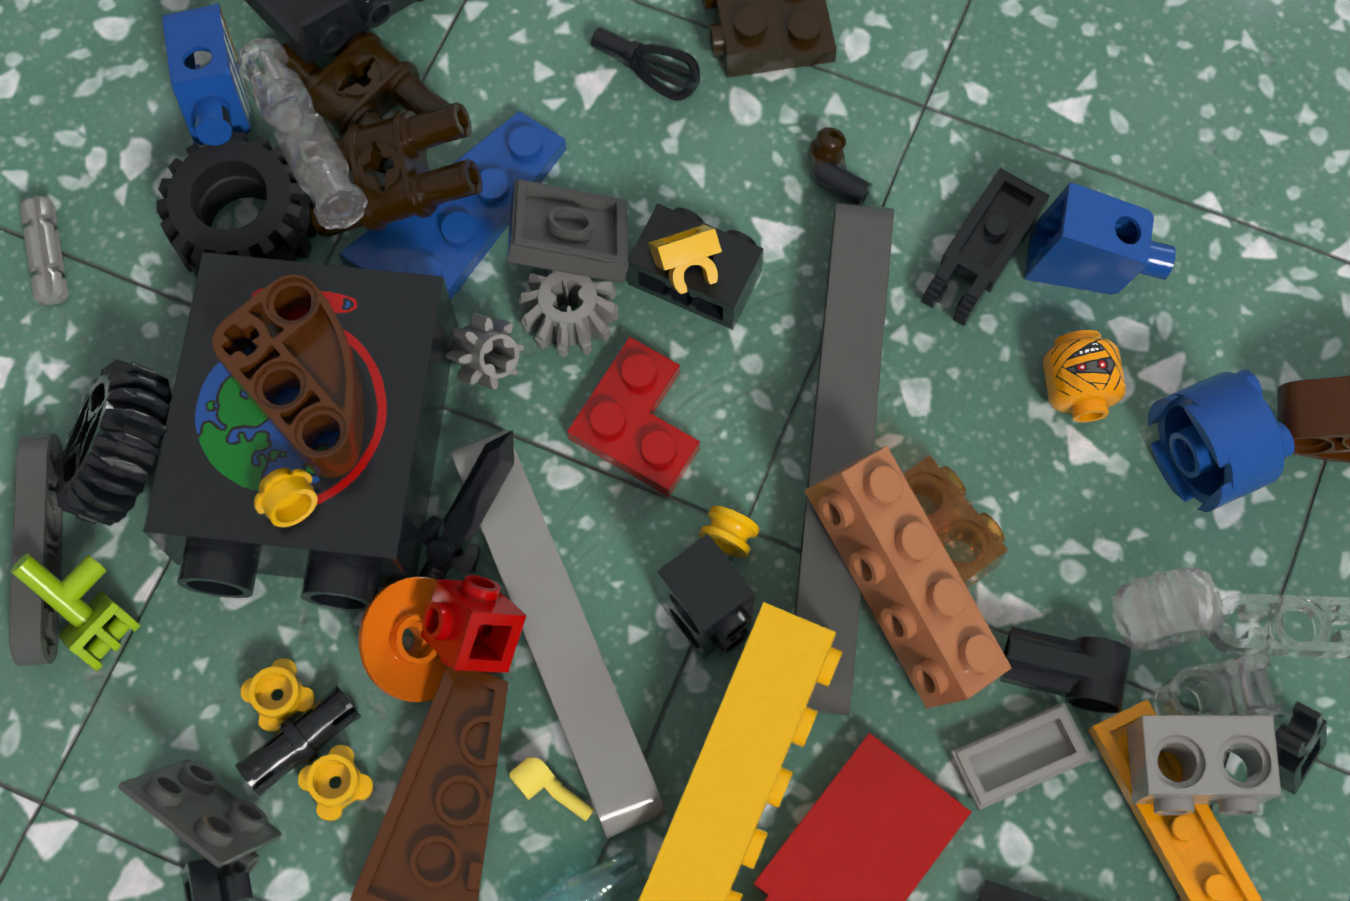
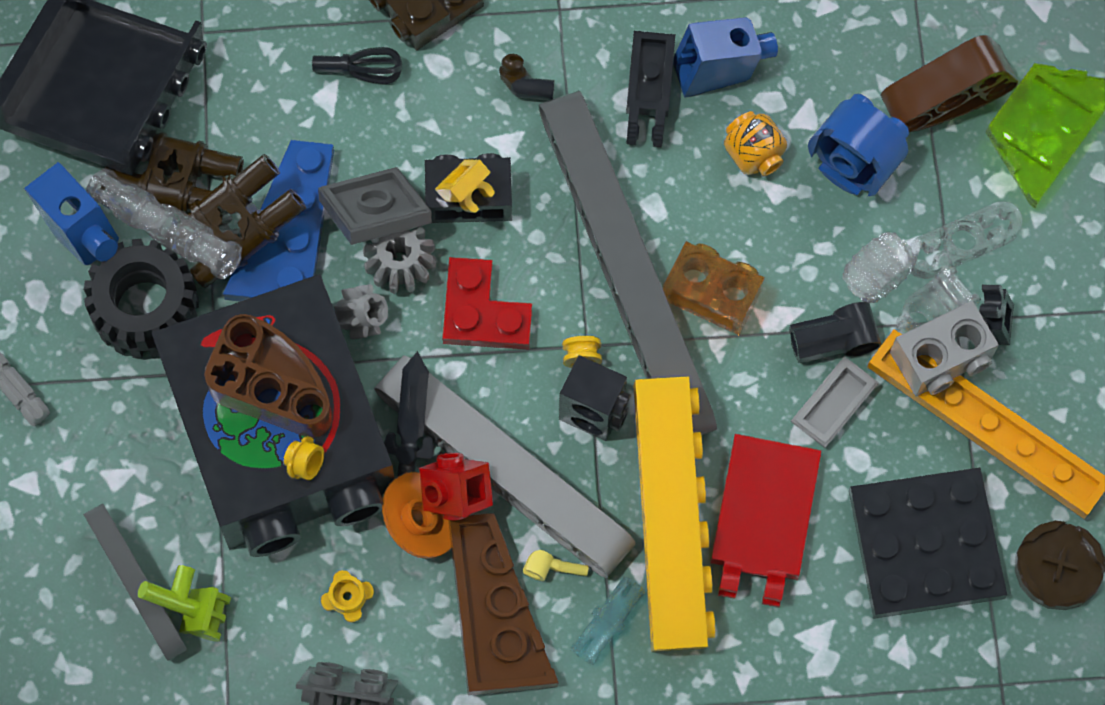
camera: 30 degrees left, 0 degrees up
black gear [55,359,172,526] -> none
black pin [235,685,362,796] -> none
yellow plate [298,745,373,821] -> none
nougat brick [804,446,1012,709] -> none

